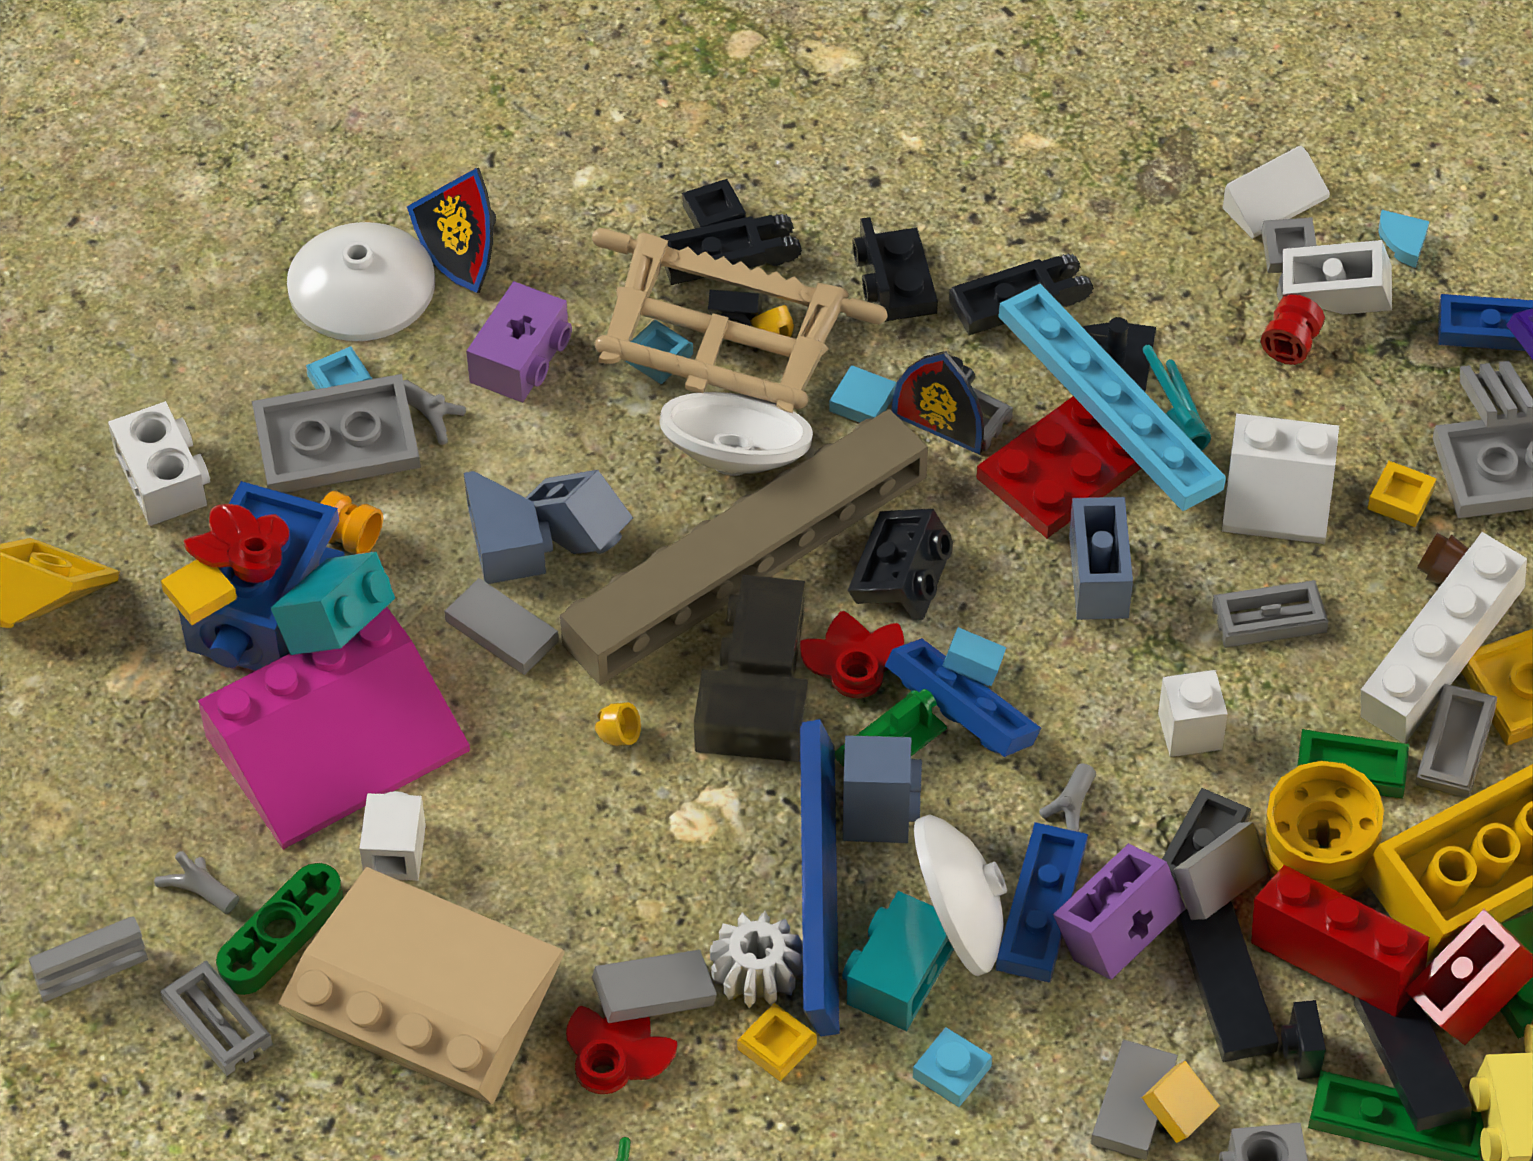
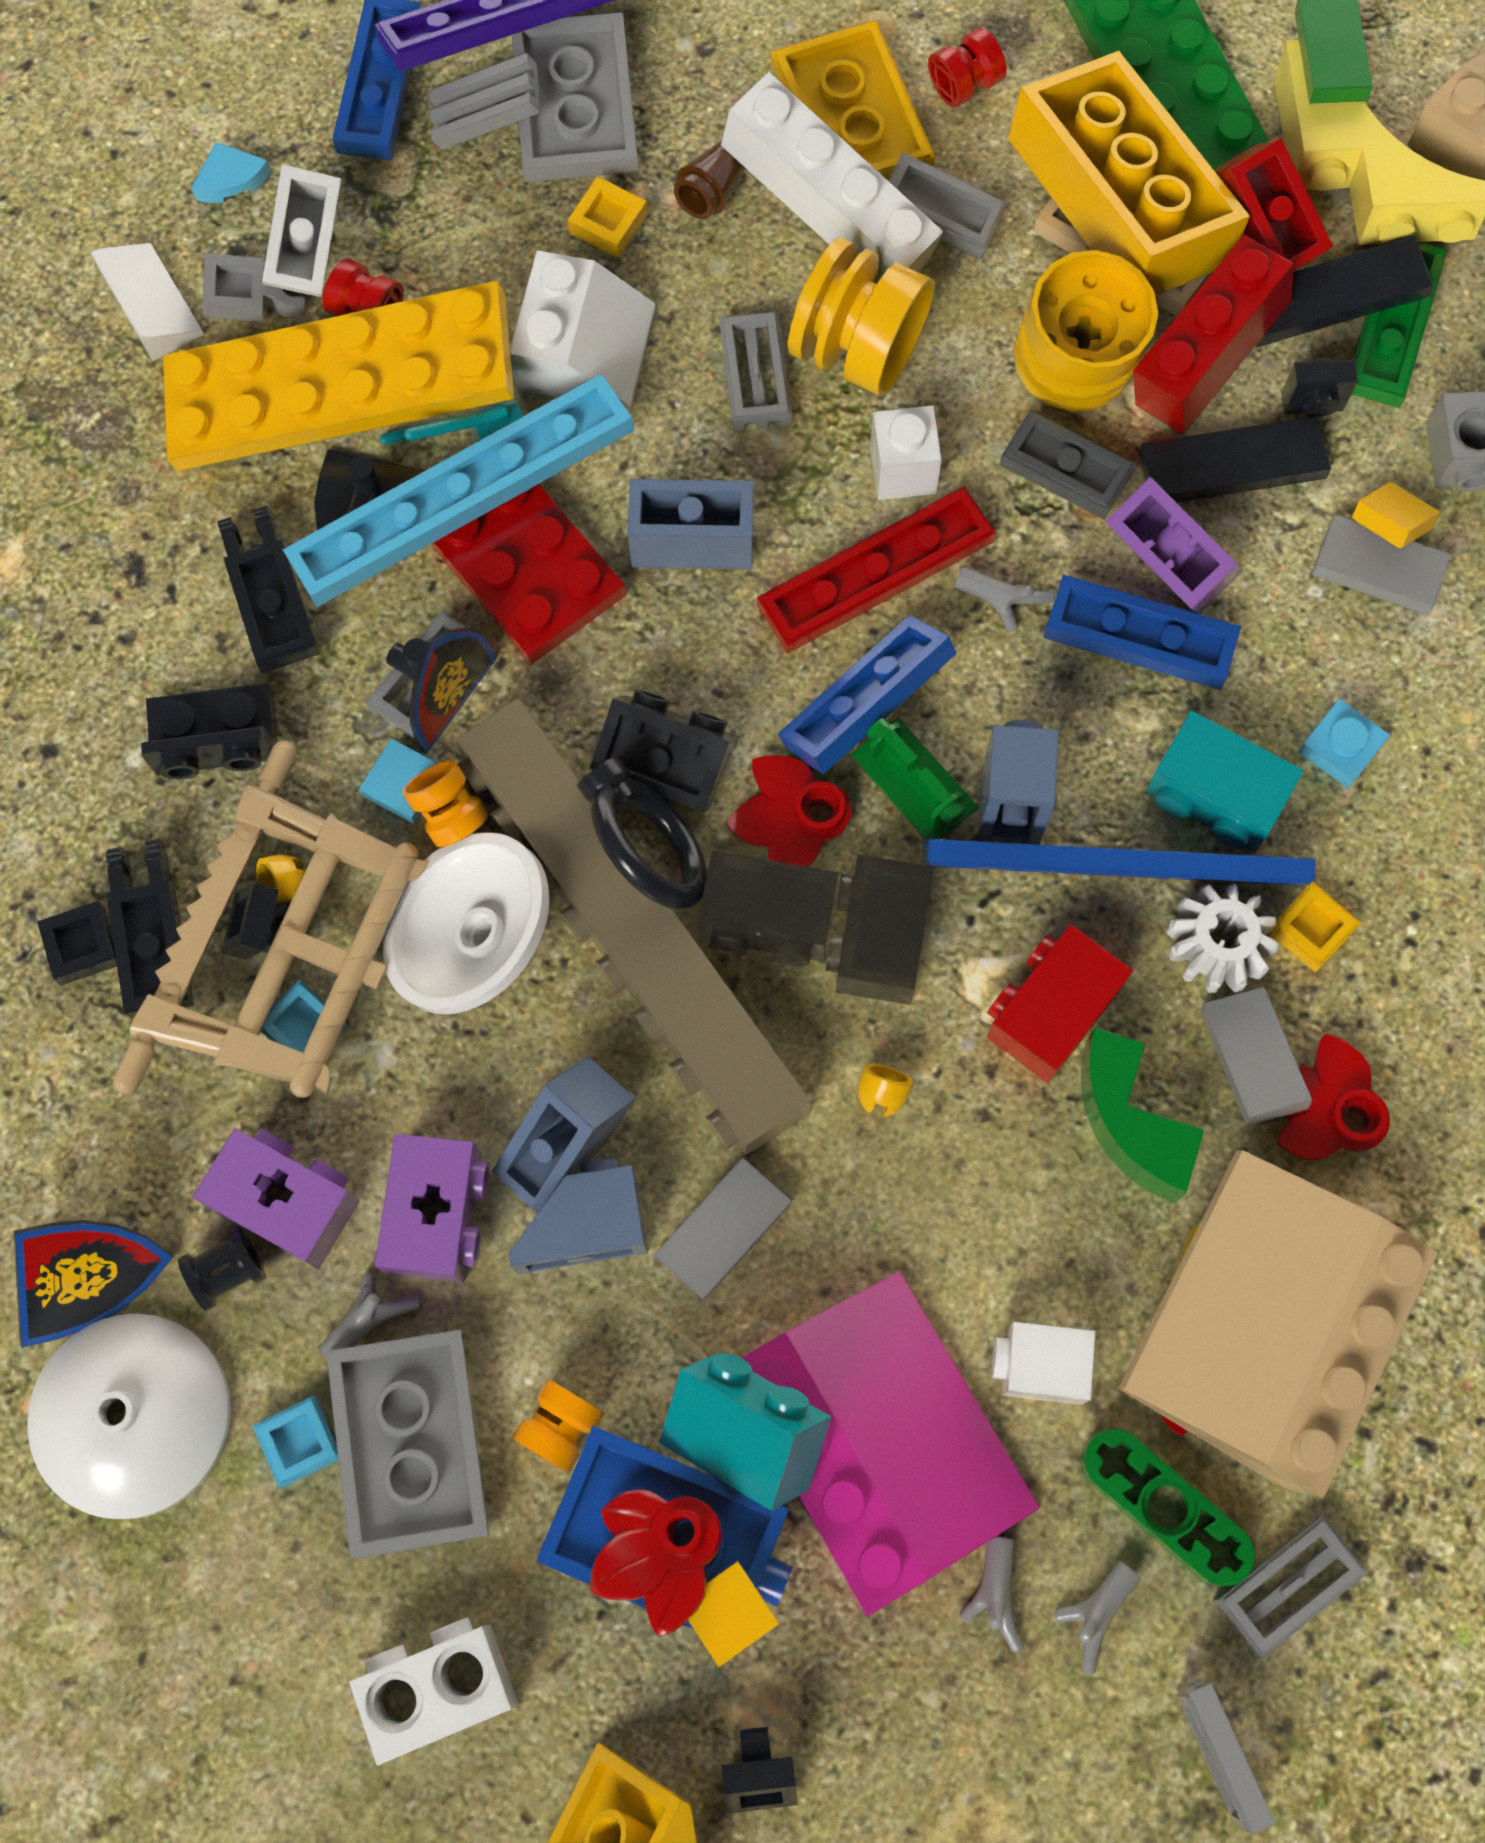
camera: 85 degrees left, 20 degrees up
white dish [914,815,1007,976] -> none
medium azure tile [942,627,1006,686] -> none
light grey tile [1174,822,1270,920] -> none
green tile [1297,729,1409,799] -> none
none -> yellow plate [163,280,514,471]
none -> black bush [178,1226,266,1311]
none -> medium lavender brick [375,1134,490,1283]
none -> light orange wheel [402,760,489,847]
none -> black piece [576,756,708,909]
none -> black tile [721,1727,798,1814]
none -> red tile [757,486,996,654]
none -> yellow wheel [787,236,935,397]
none -> light grey bar [959,1537,1023,1652]
none -> red brick [987,924,1134,1084]
none -> green brick [1081,1027,1204,1203]

